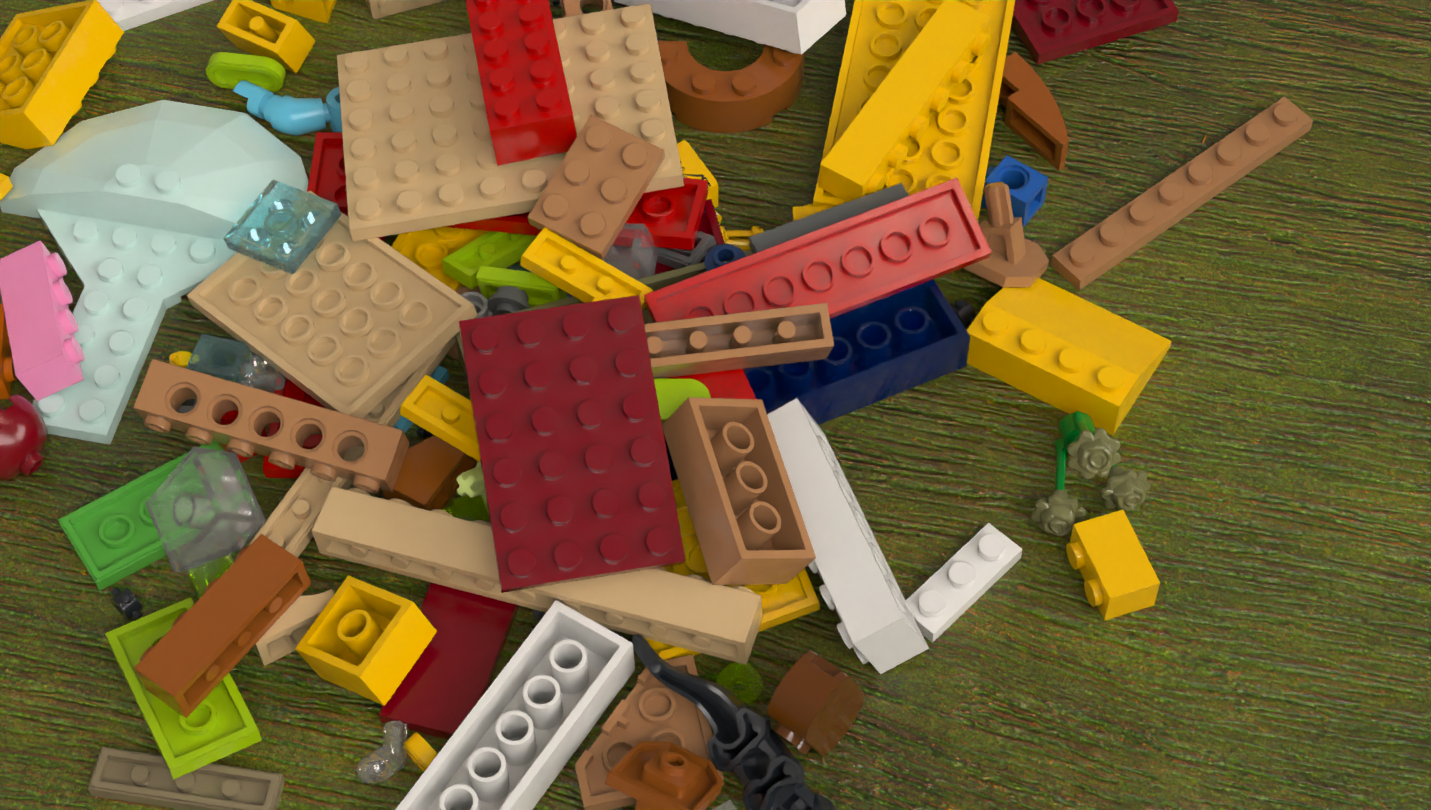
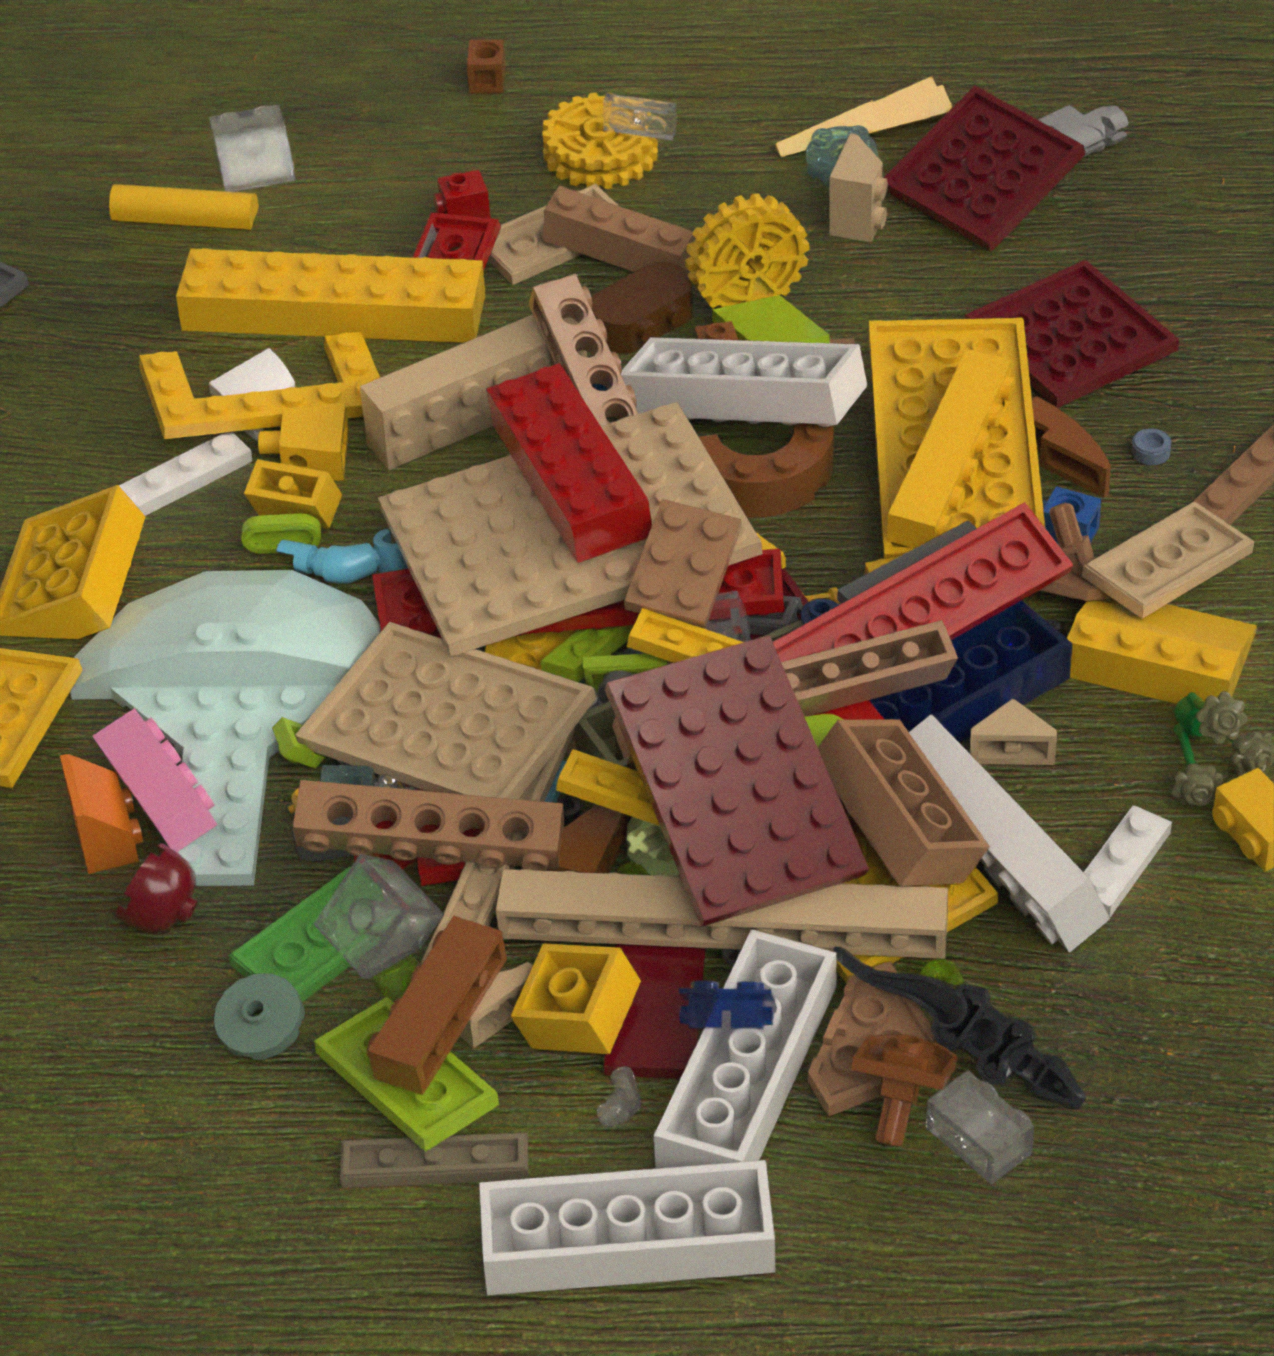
camera: 10 degrees left, 10 degrees down
black piece [111,587,142,620] -> none
clear light blue plate [223,180,342,274] -> none
yellow tile [403,732,438,773] -> none
reddish brown brick [767,650,866,756] -> none
none -> sand green plate [214,973,305,1060]
none -> lime plate [272,717,325,769]
none -> clear blue hinge [679,981,776,1030]
none -> tan slope [970,699,1057,765]
none -> tan tile [1082,501,1254,619]
none -> sand blue tile [1131,429,1171,465]

